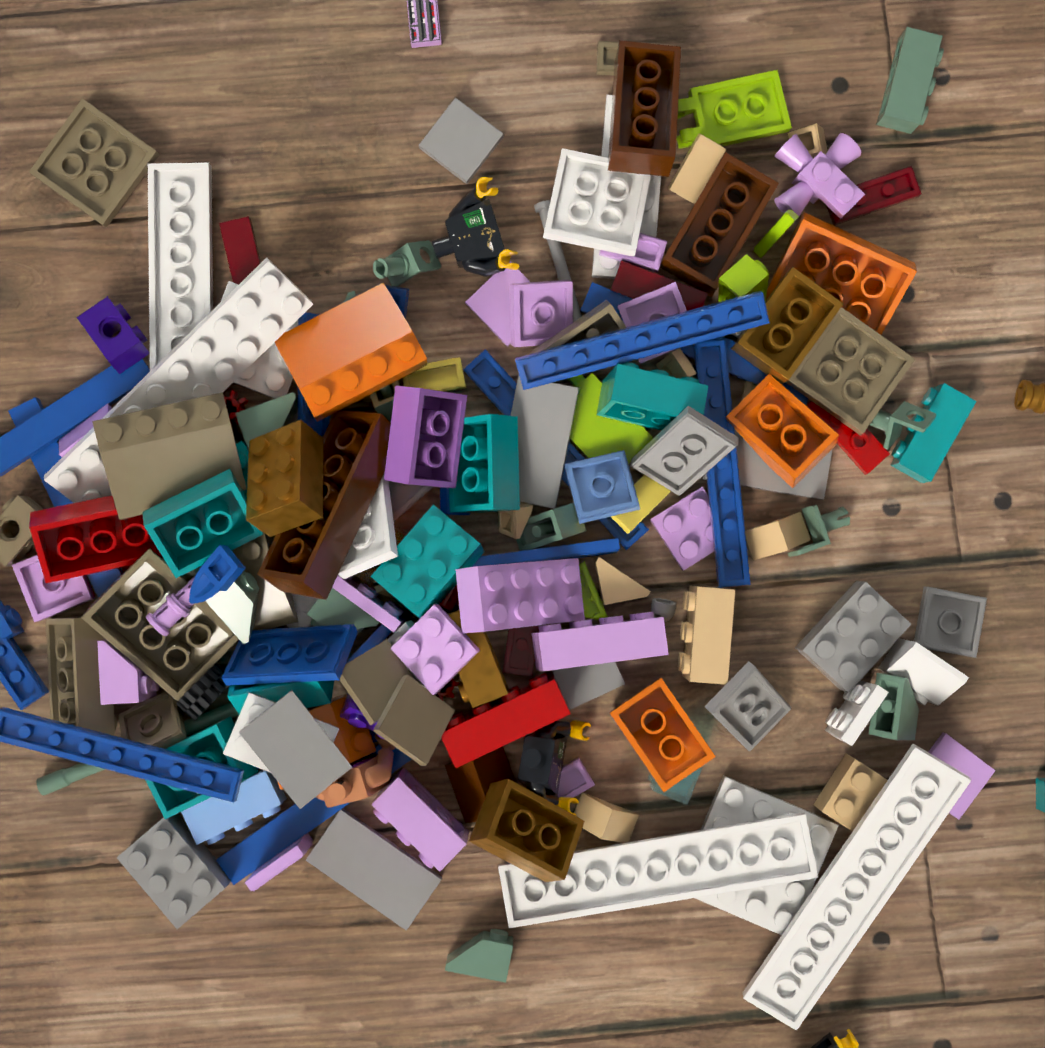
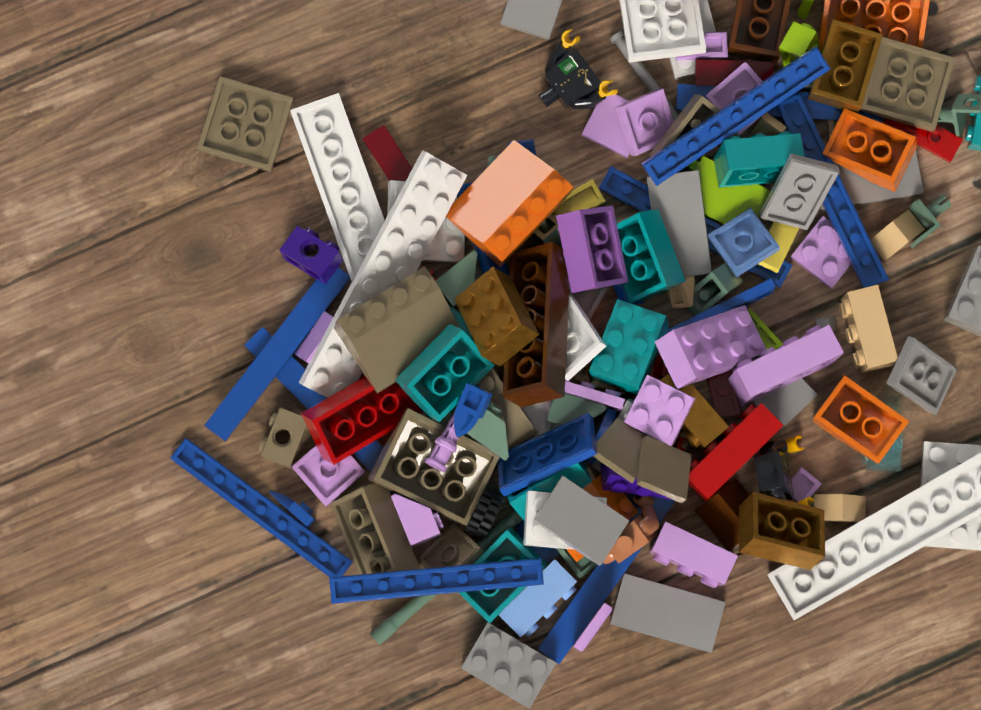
camera: 15 degrees left, 5 degrees down
sand green bracket [373,240,441,287] -> none
sand green slope [445,929,513,983] -> none
tan slope [594,557,651,605] -> none

